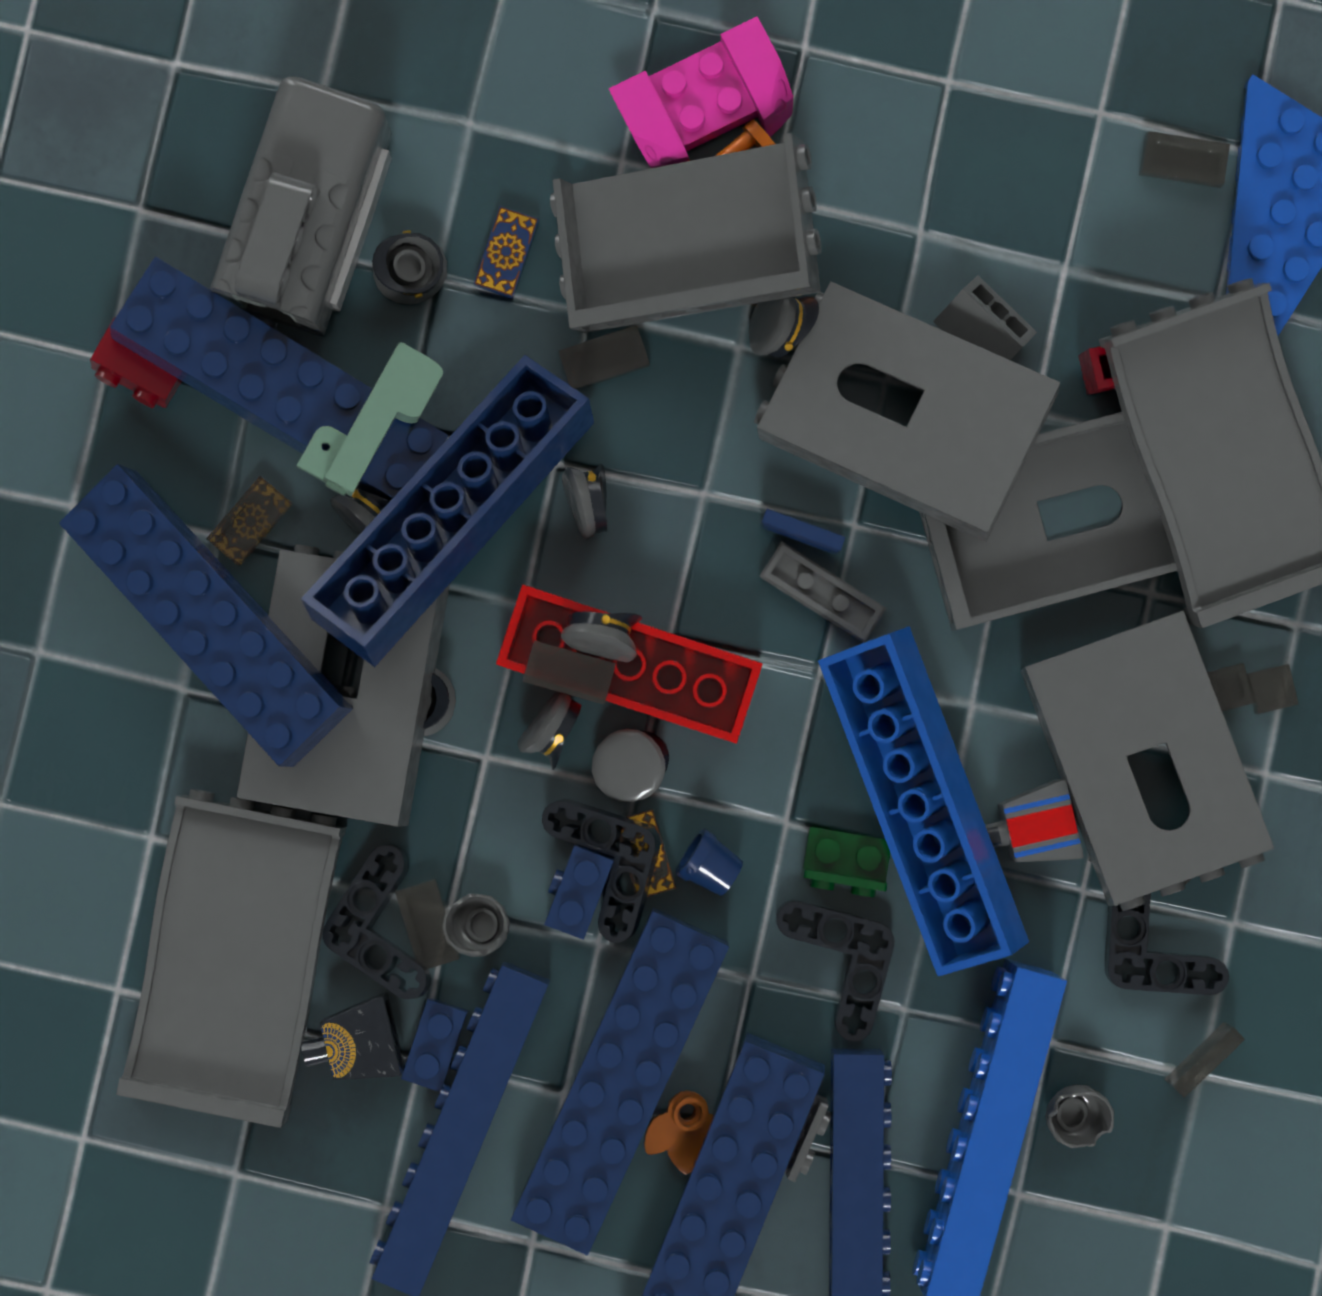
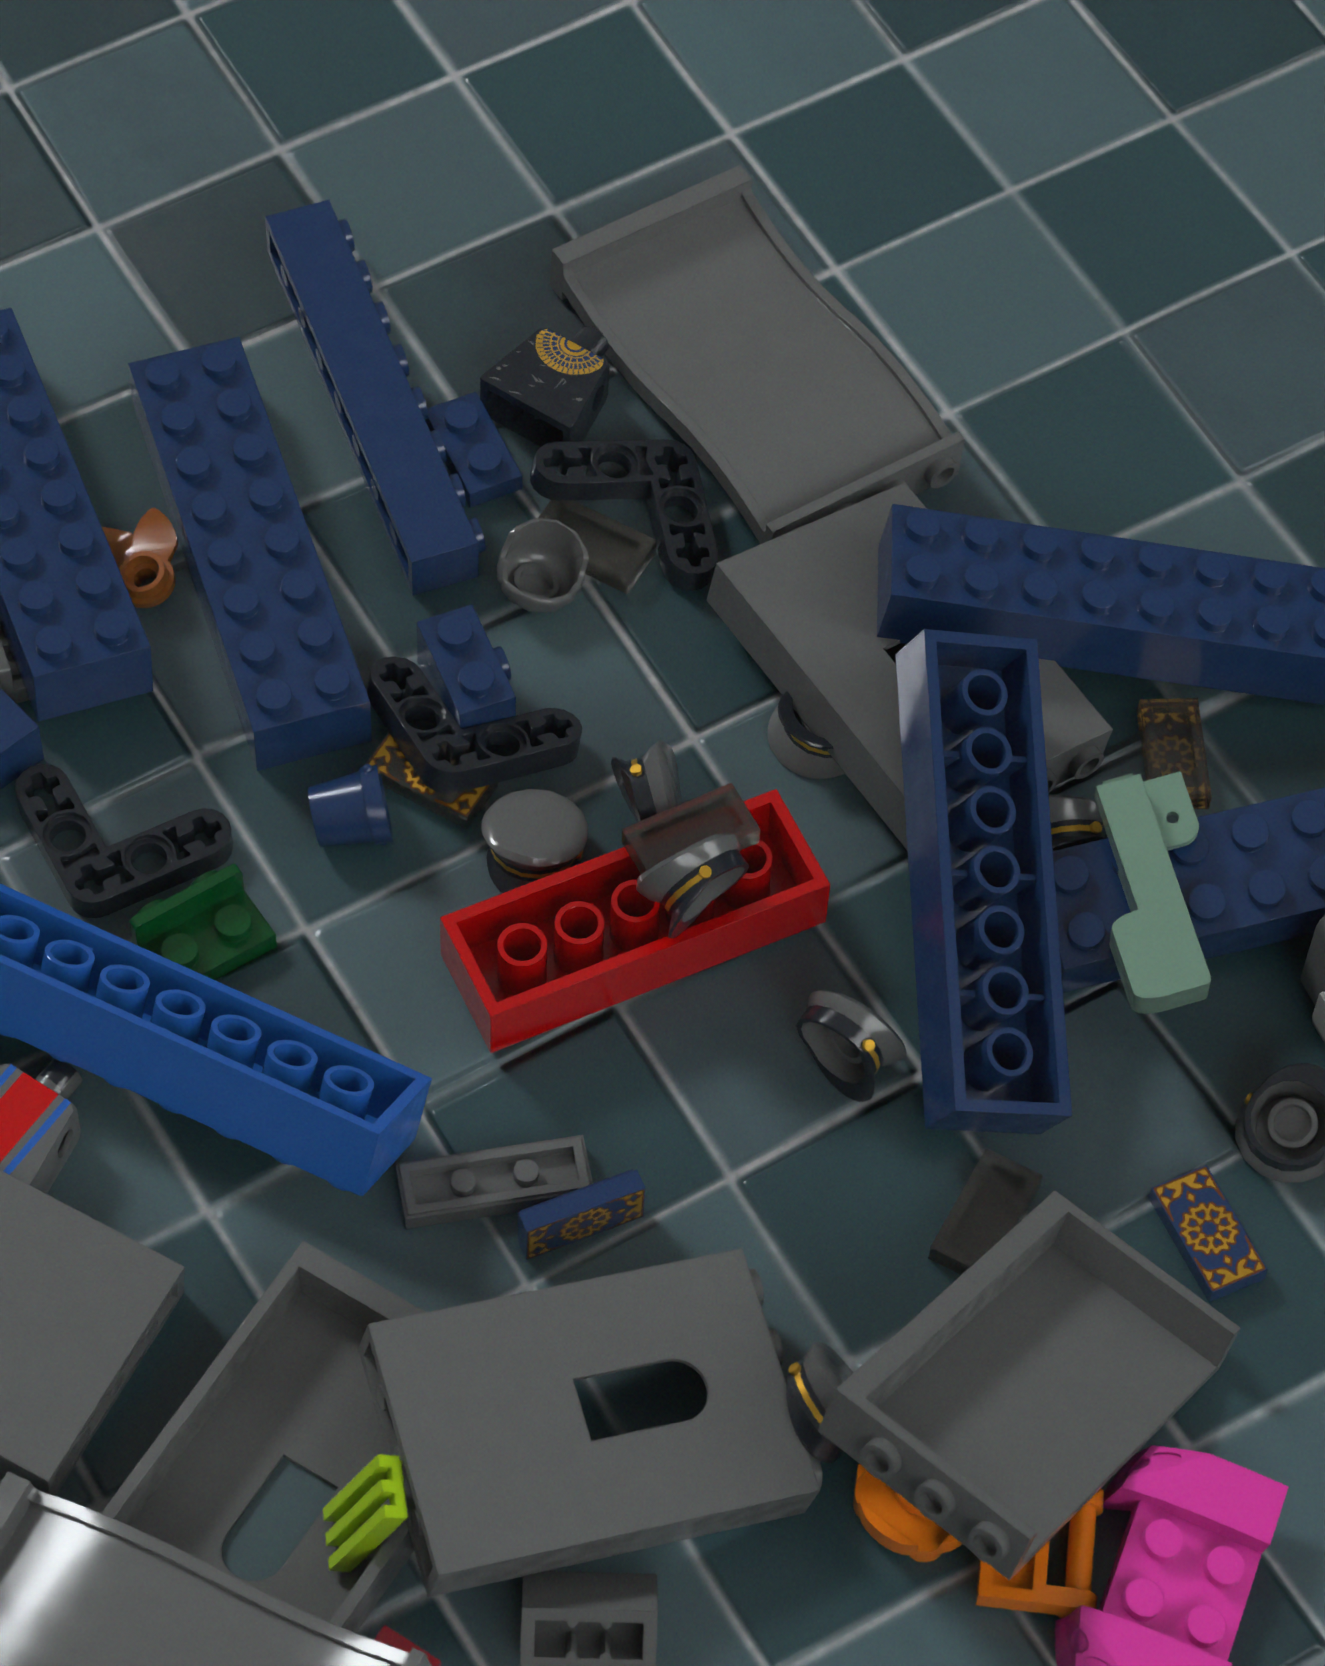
camera: 130 degrees right, 30 degrees down
none -> lime tile [322,1454,408,1572]

